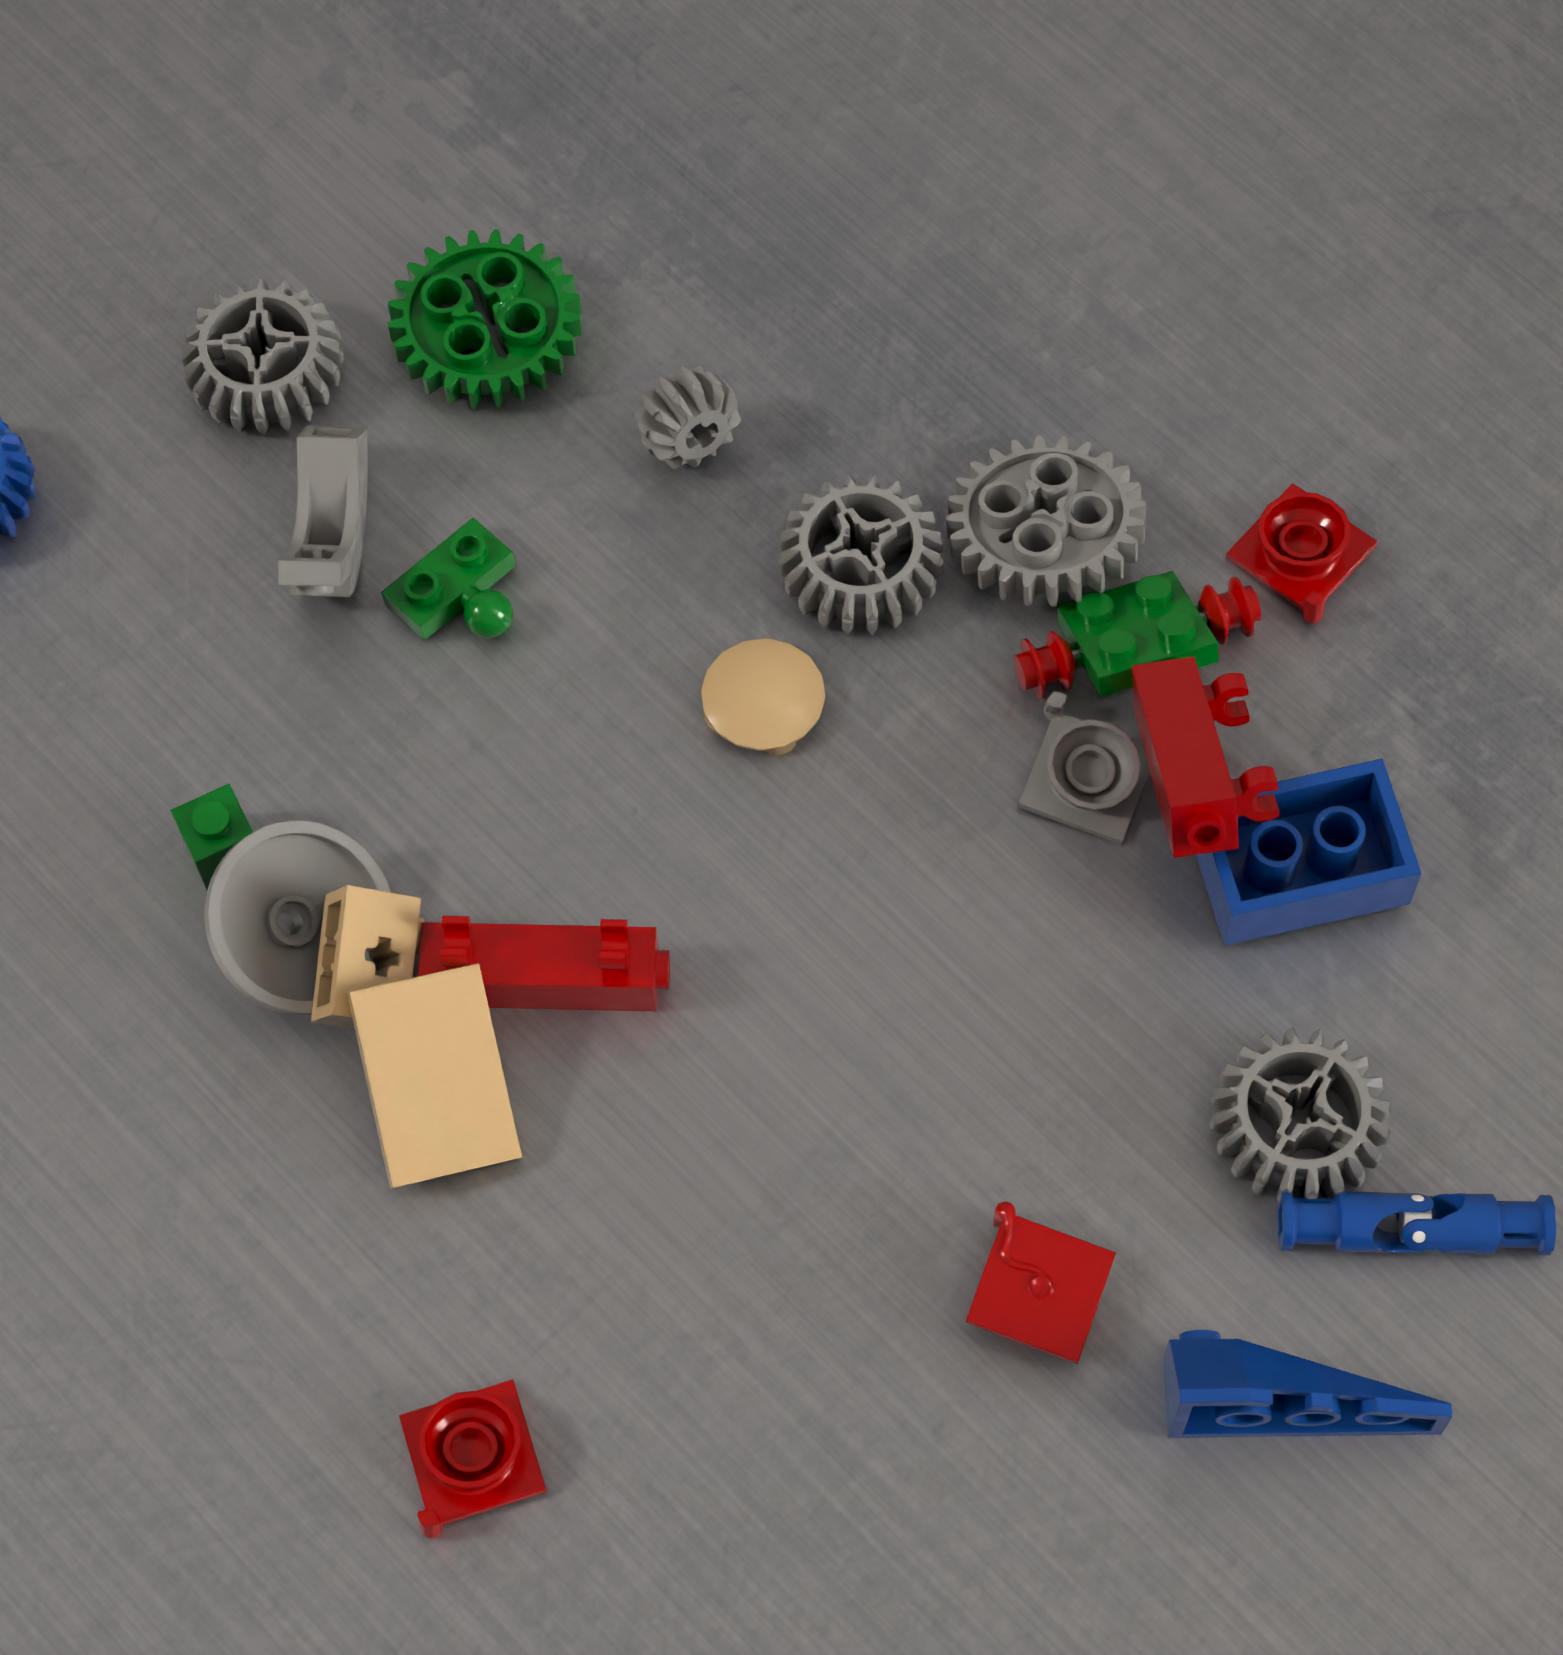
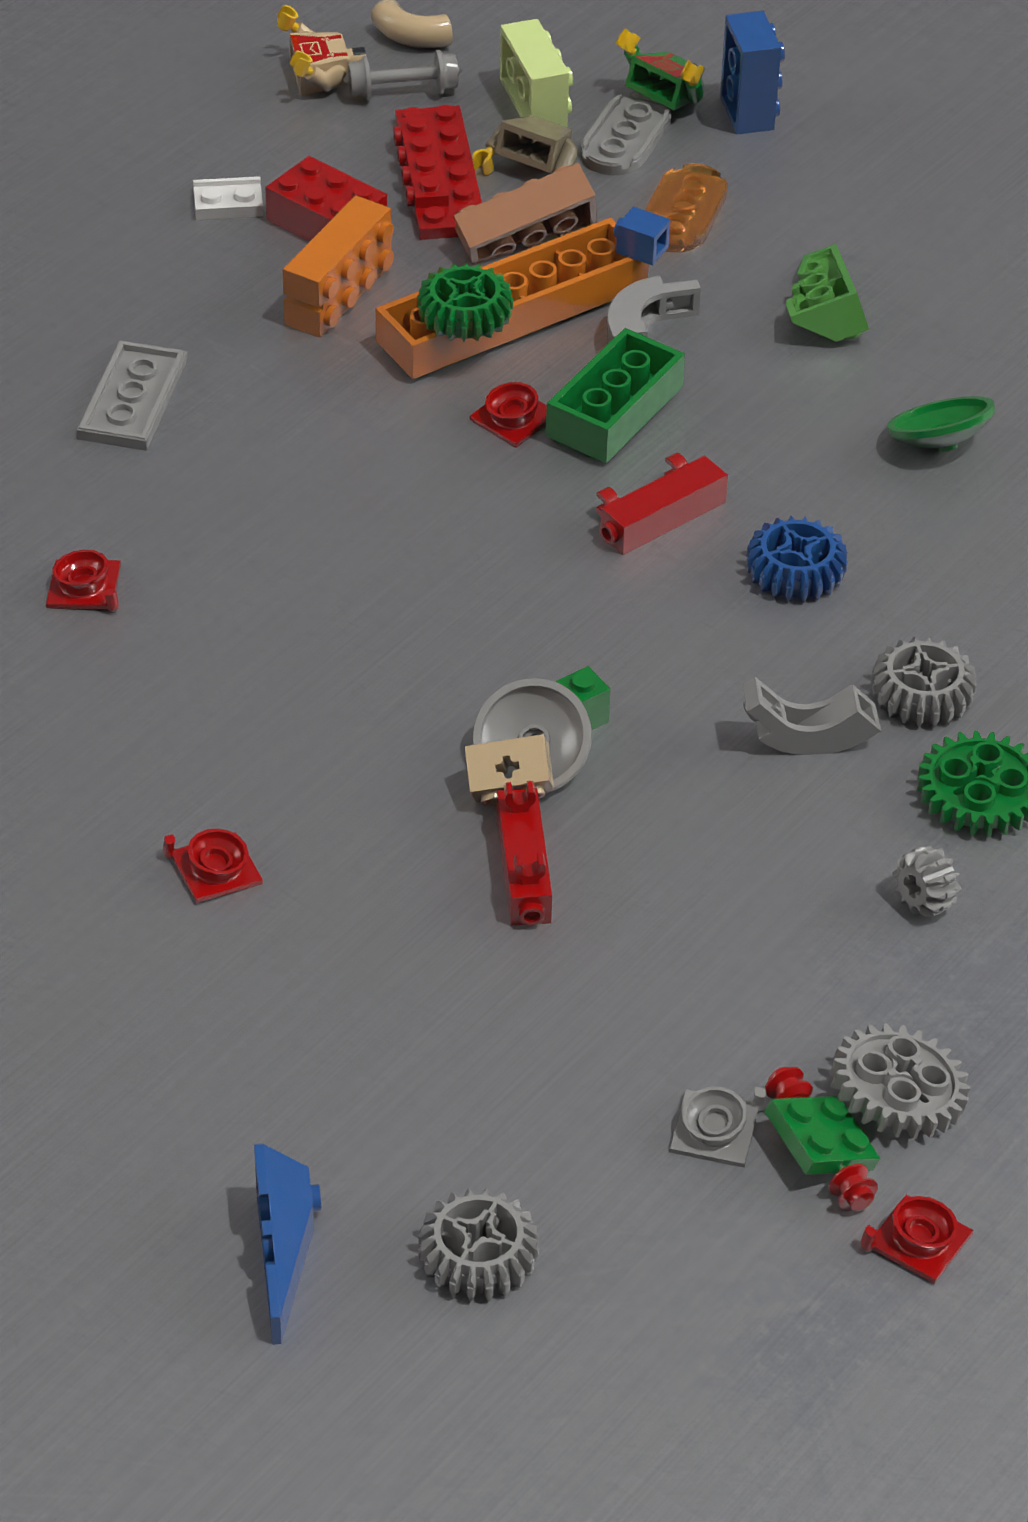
camera: 80 degrees right, 20 degrees down
tan tile [347,963,522,1188] -> none
green plate [381,518,517,641] -> none
tan dish [701,638,826,756] -> none
light grey gear [778,474,943,636] -> none
red hat [965,1201,1116,1364] -> none
red brick [1131,656,1279,858] -> none
blue brick [1196,758,1422,946] -> none
blue piece [1277,1191,1556,1255] -> none

